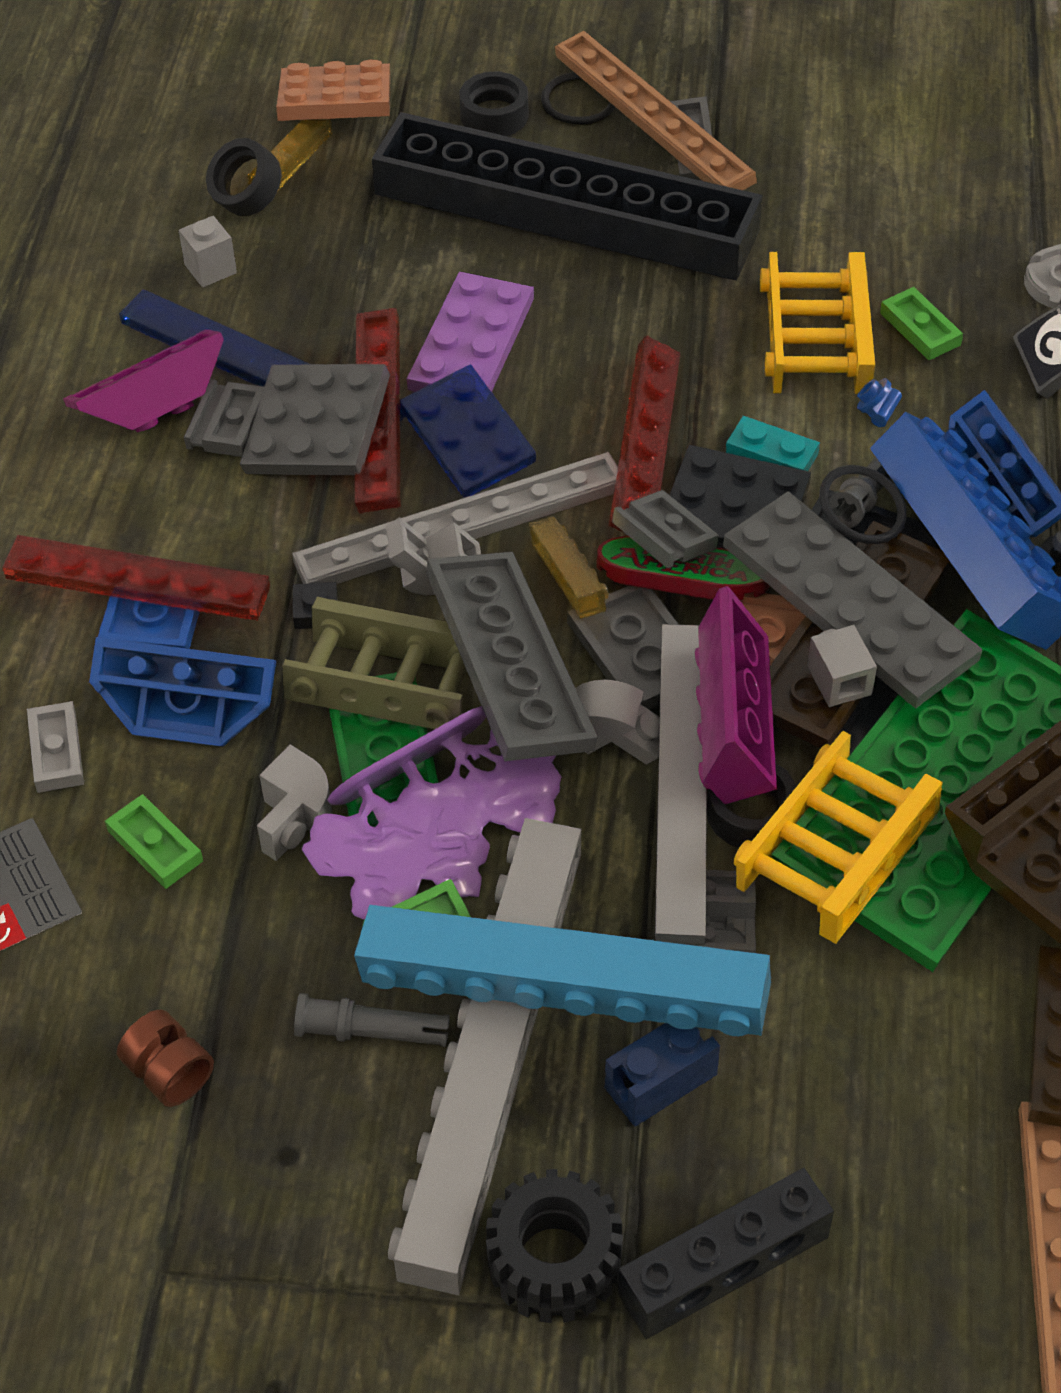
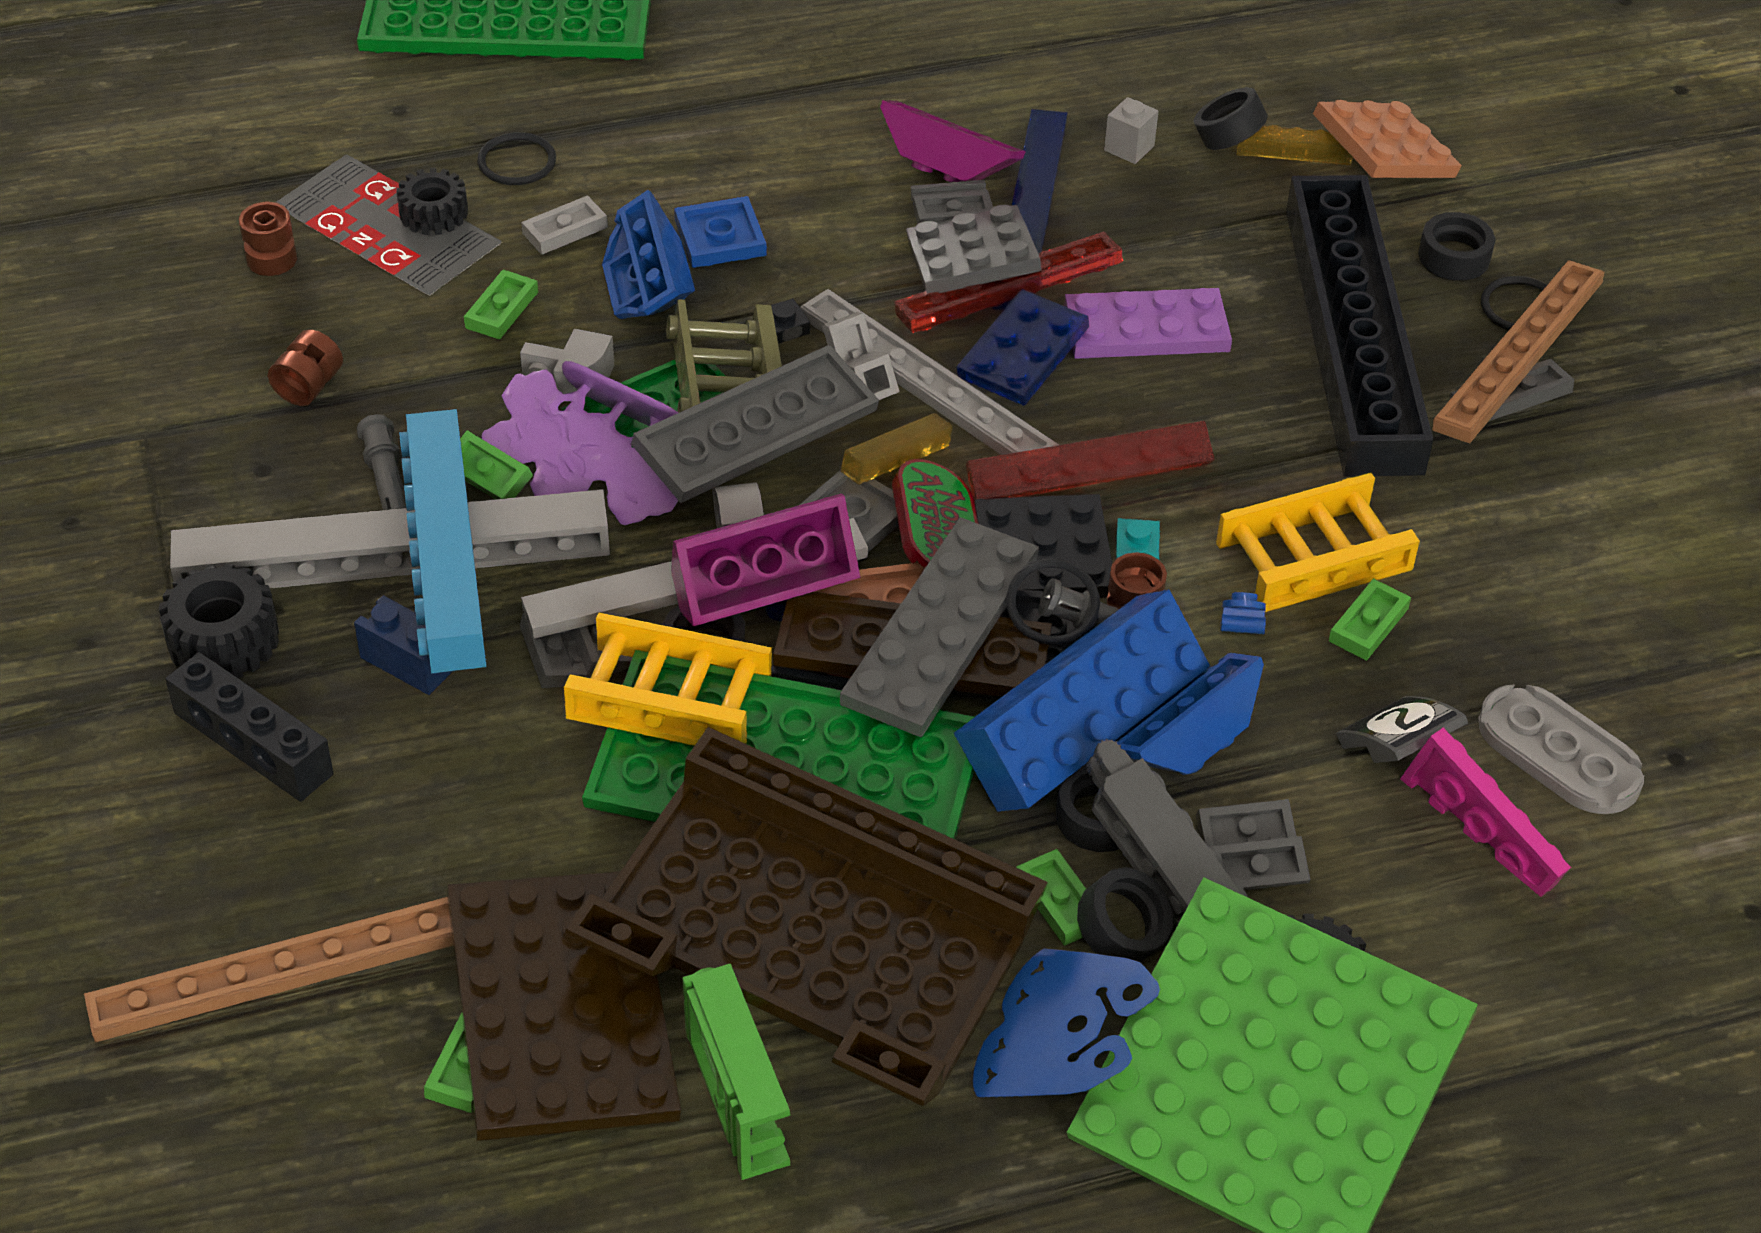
camera: 65 degrees right, 5 degrees down
clear red plate [2,535,270,621] -> none
dark grey plate [612,490,719,568] -> none
light grey brick [807,625,877,707] -> none
none -> copper wheel [1107,552,1167,609]

